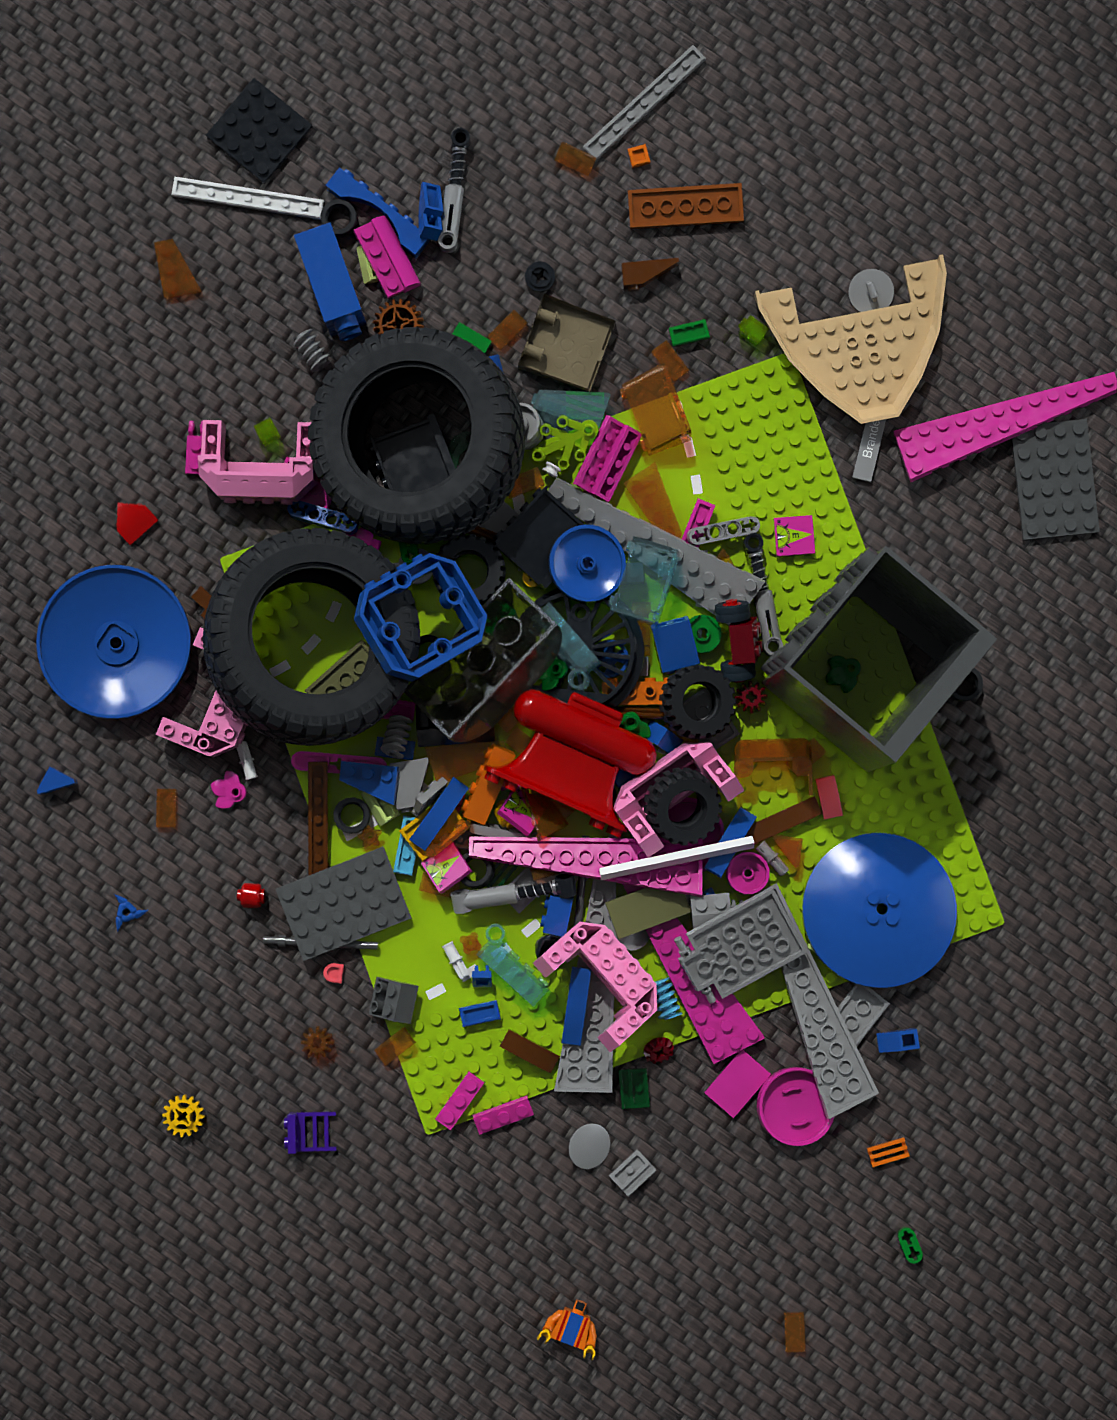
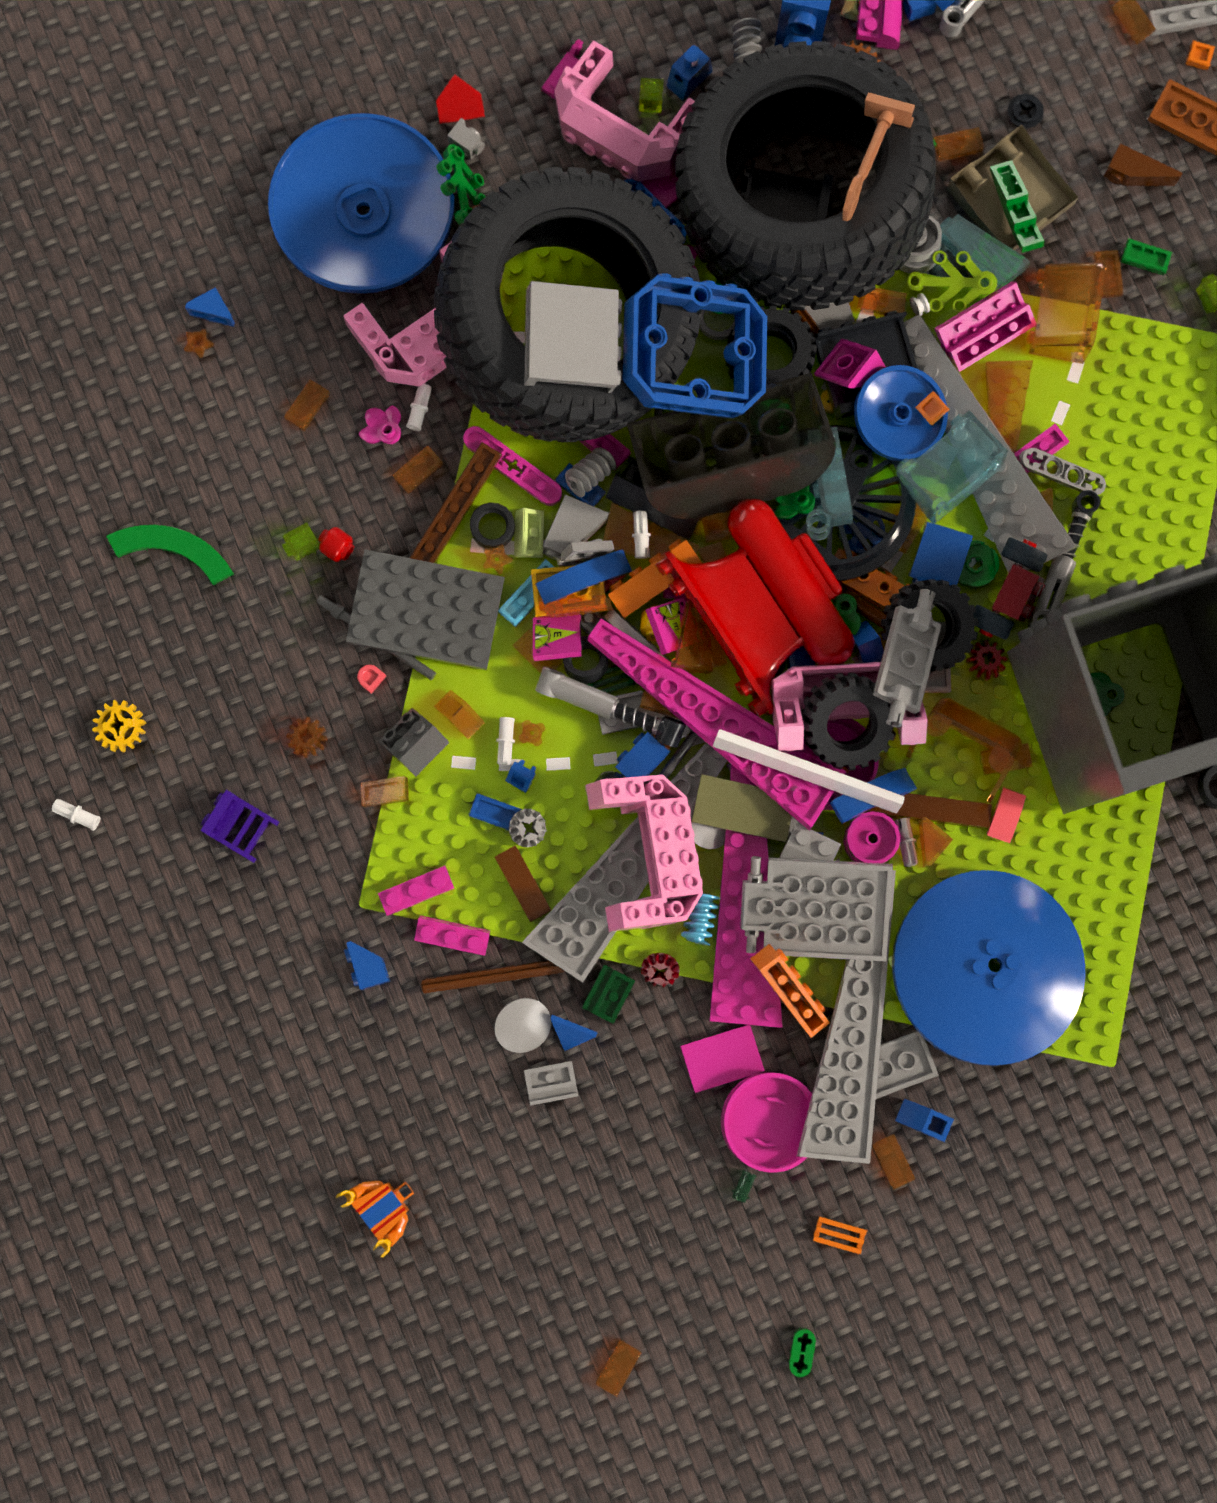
camera: 25 degrees right, 5 degrees down
blue piece [114,894,148,932] -> none
blue wing [339,761,399,805] -> none
clear light blue hinge [476,924,549,1007] -> none
blue slope [561,966,591,1046] -> none
dark pink tile [774,515,815,557] -> none
none -> white axle [52,799,101,831]
none -> green tile [106,525,234,585]
none -> clear orange plate [184,329,214,358]
none -> clear neon green brick [282,522,320,561]
none -> blue slope [344,941,390,990]
none -> clear orange tile [392,445,444,494]
none -> reddish brown axle [421,960,564,993]
none -> clear orange slope [434,690,485,739]
none -> green plant [436,144,486,226]
none -> light grey brick [447,118,485,160]
none -> light grey gear [509,809,547,847]
none -> light grey panel [524,281,622,393]
none -> blue slope [550,1015,598,1051]
none -> white axle [632,511,651,559]
none -> blue torso [666,45,713,101]
none -> clear green pin [731,1170,757,1203]
none -> orange brick [750,944,830,1038]
none -> dark pink slope [814,338,886,388]
none -> nougat piece [843,92,915,222]
none -> clear orange tile [872,1134,915,1190]
none -> light grey plate [873,589,941,727]
none -> orange tile [915,391,950,425]
none -> green slope [990,160,1044,253]

